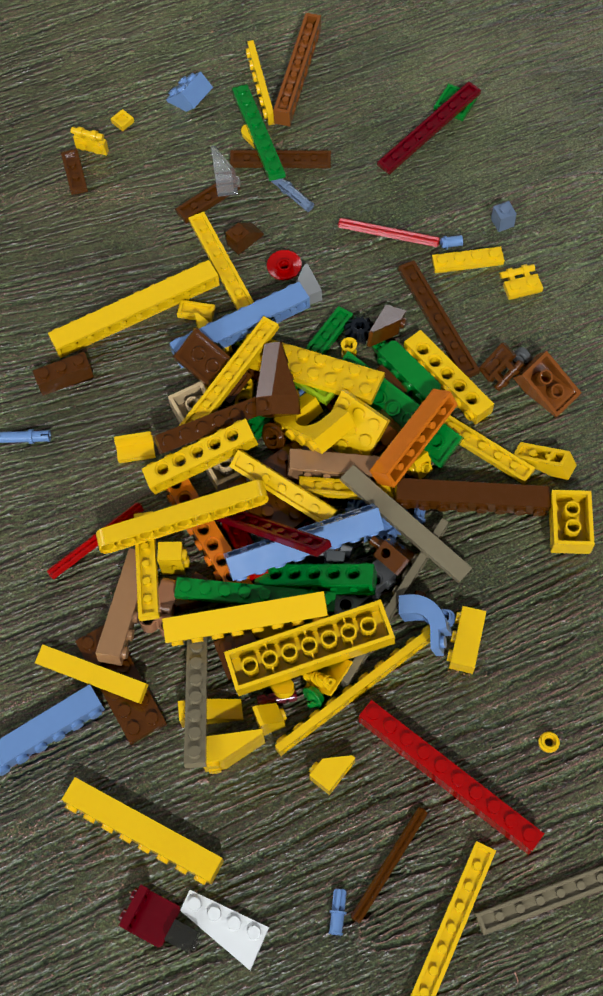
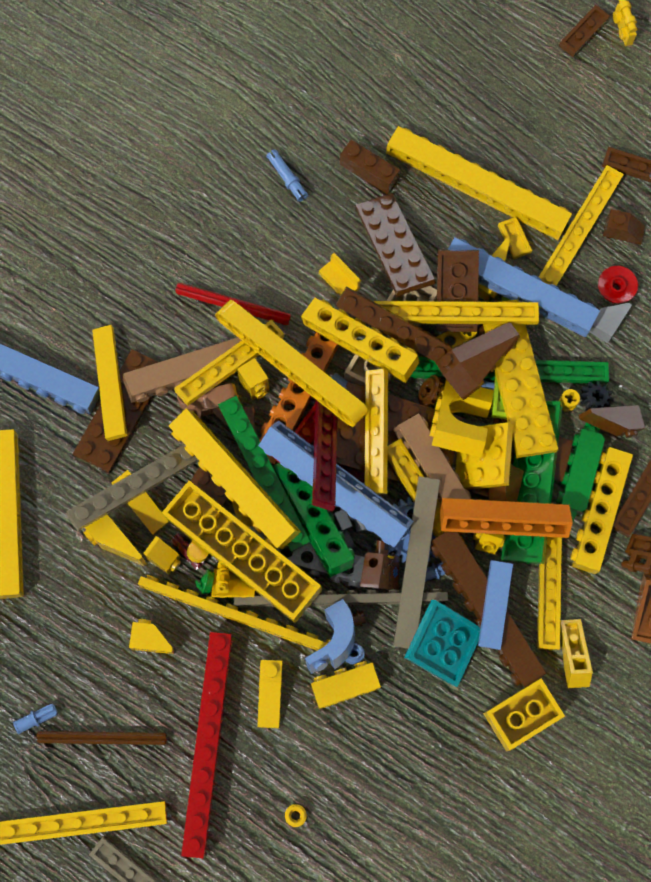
camera: 50 degrees right, 10 degrees up
none -> yellow slope [257,660,283,728]
none -> plate [356,193,435,296]
none -> teal plate [404,600,480,687]
none -> medium blue tile [478,560,513,650]

